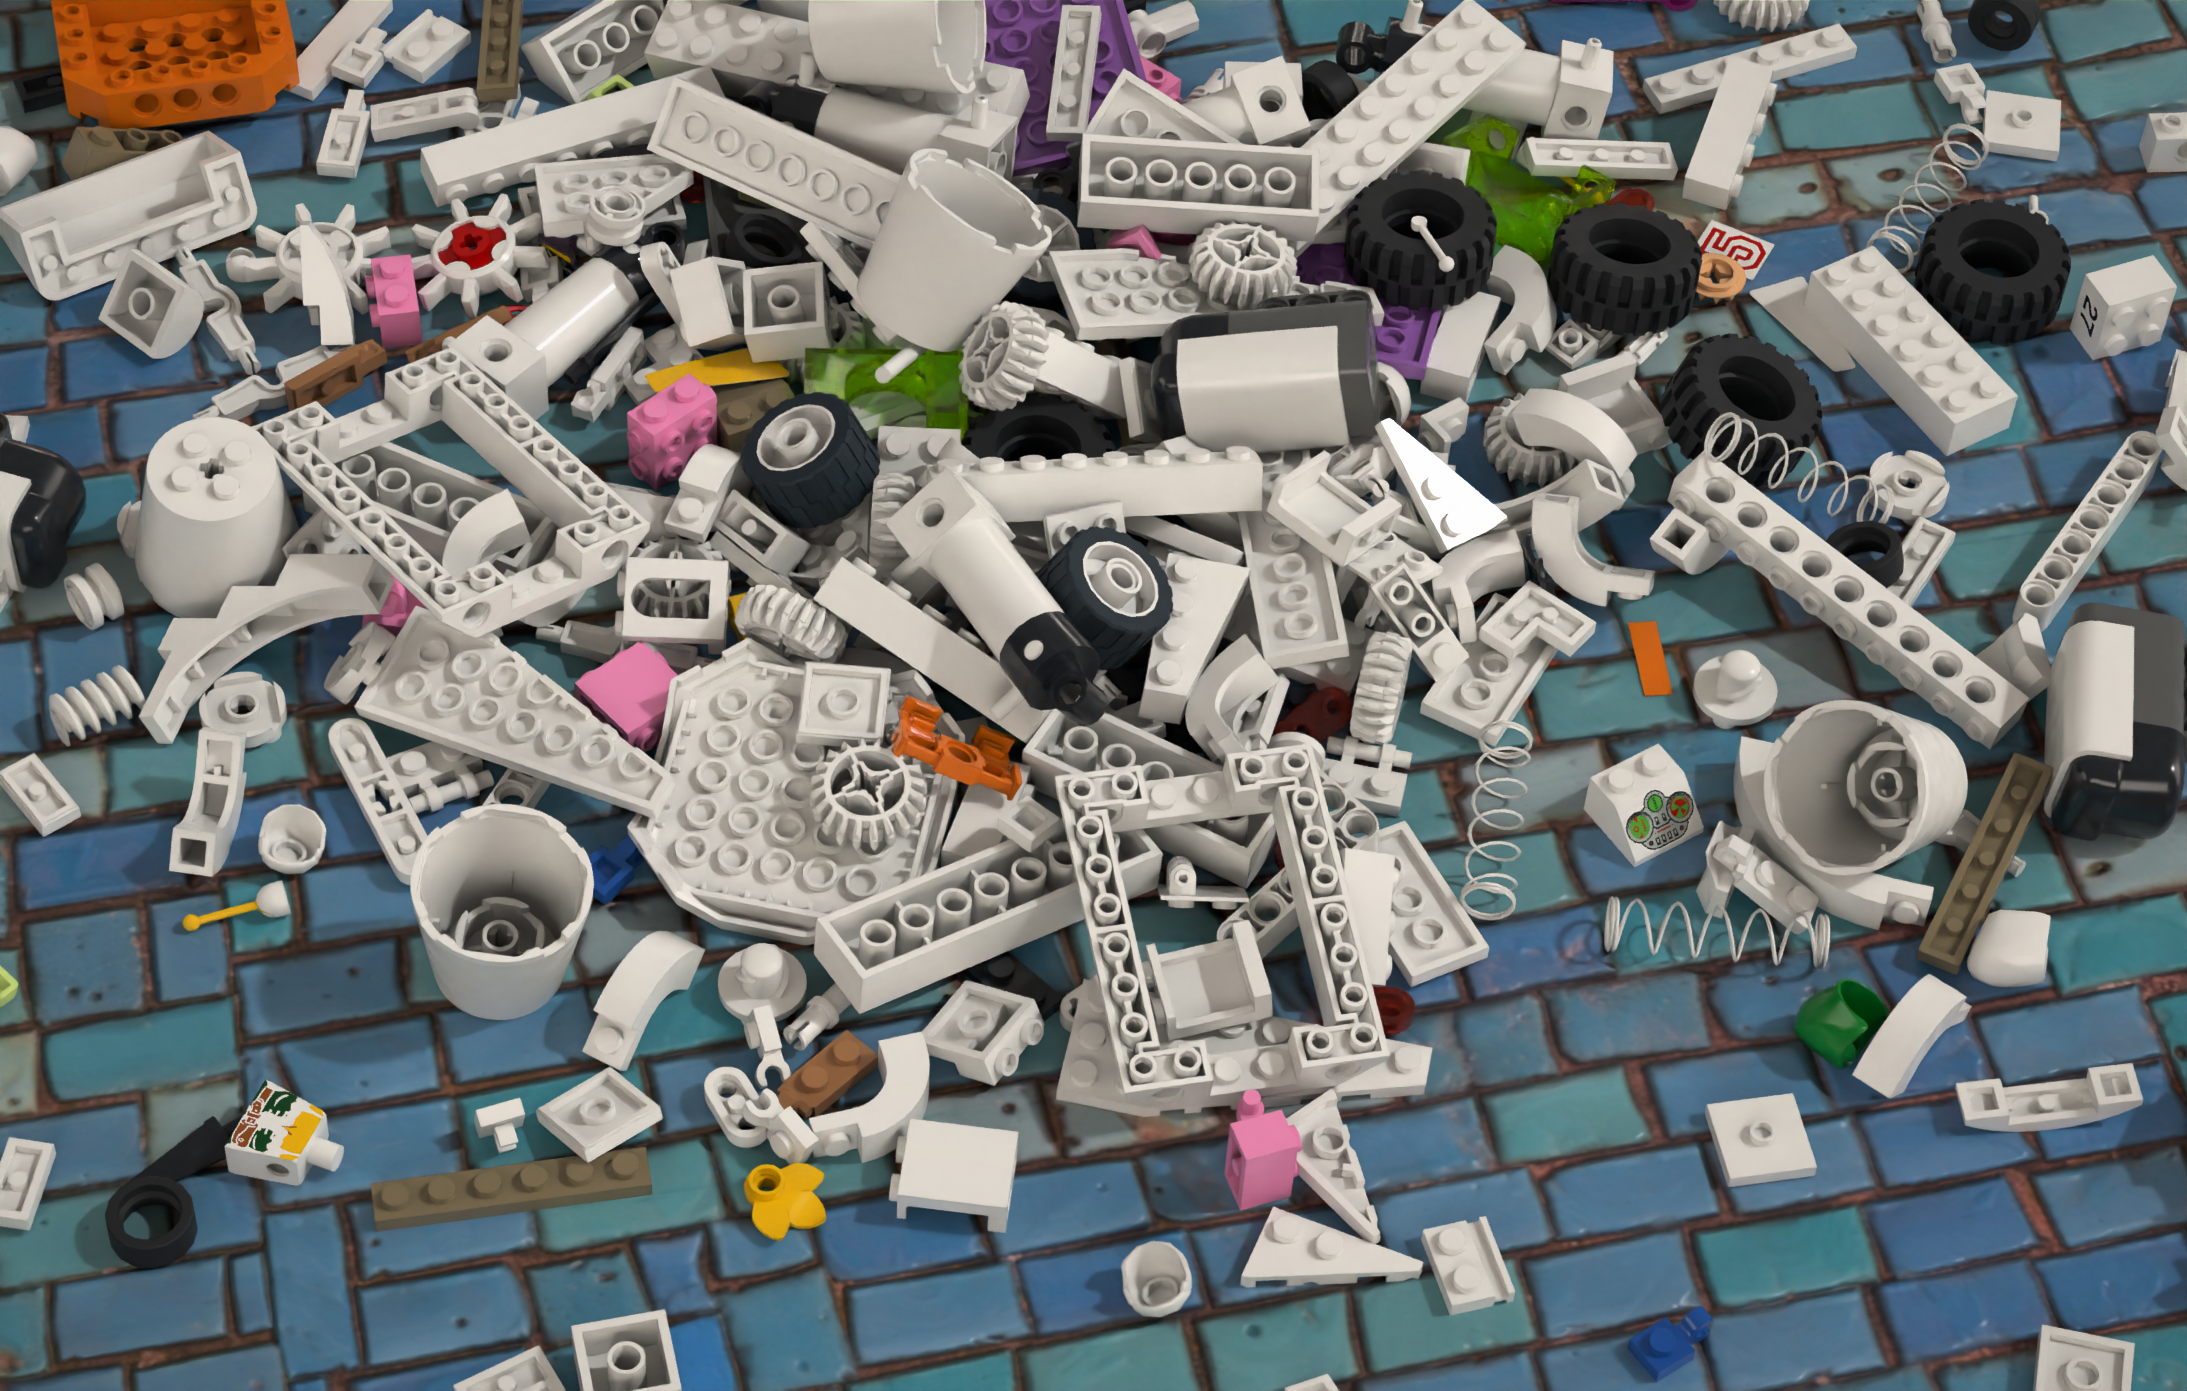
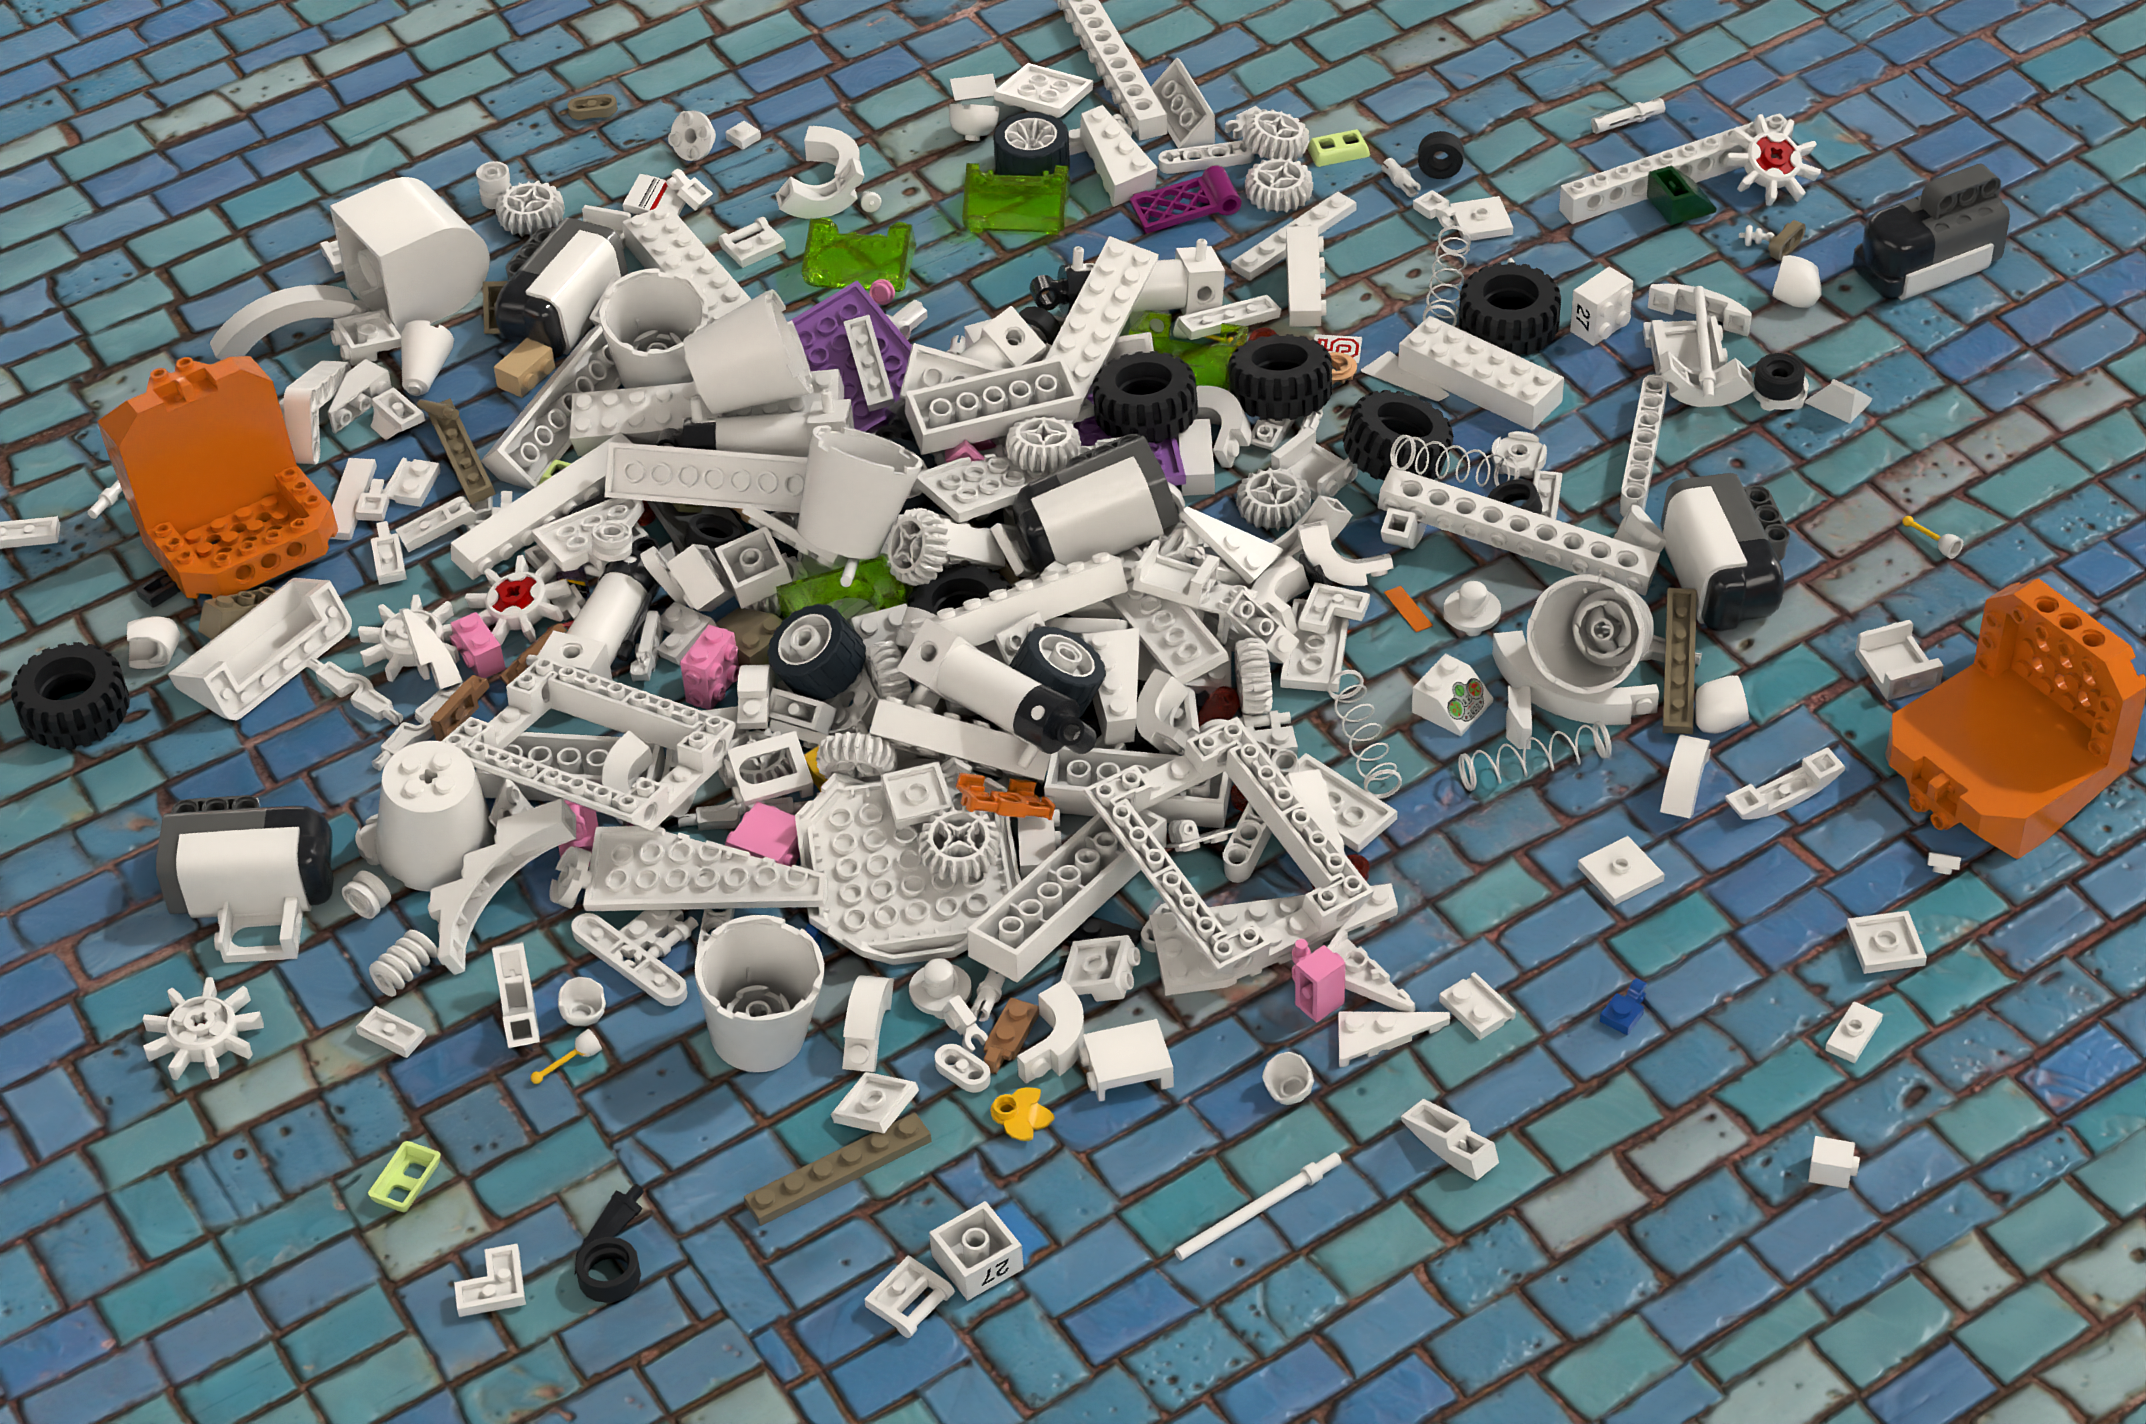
camera: 15 degrees left, 5 degrees down
white brick [98,249,204,359] -> none
white plate [199,672,287,748] -> none
torso [224,1080,344,1186] -> none
white hinge [226,247,257,282] -> none
white tile [474,1098,525,1154] -> none
yellow sticker [645,348,789,392] -> none
white plate [741,1088,819,1165] -> none
white plate [997,795,1060,853] -> none
white panel [1141,920,1273,1041] -> none
white hinge [1411,216,1455,272] -> none
white bracket [1418,397,1469,460] -> none
white arch [1512,388,1637,511] -> none
white hinge [1712,834,1819,934] -> none
green piece [1793,978,1890,1069] -> none

